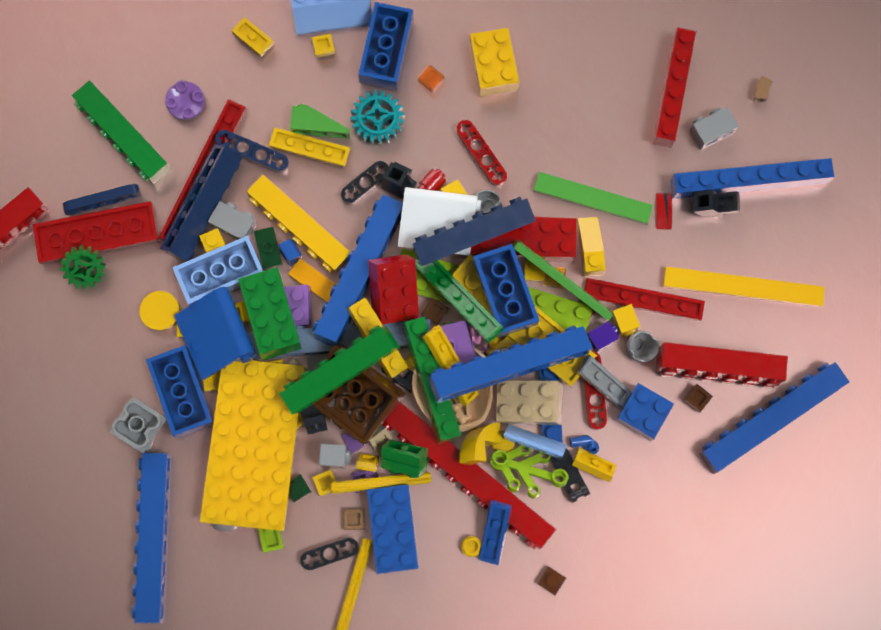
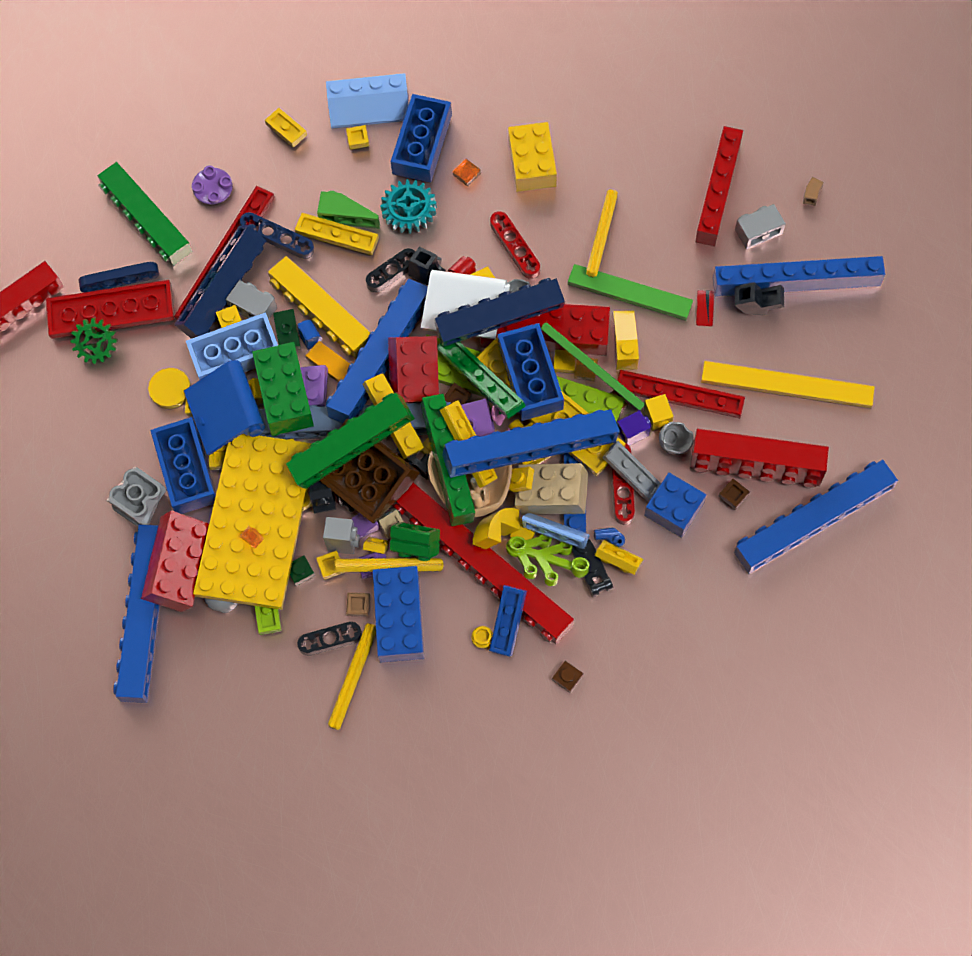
camera: 10 degrees right, 10 degrees down
none -> brick [141,510,209,612]
none -> clear orange piece [240,526,264,549]
none -> yellow plate [509,466,534,492]
none -> yellow axle [586,189,618,277]

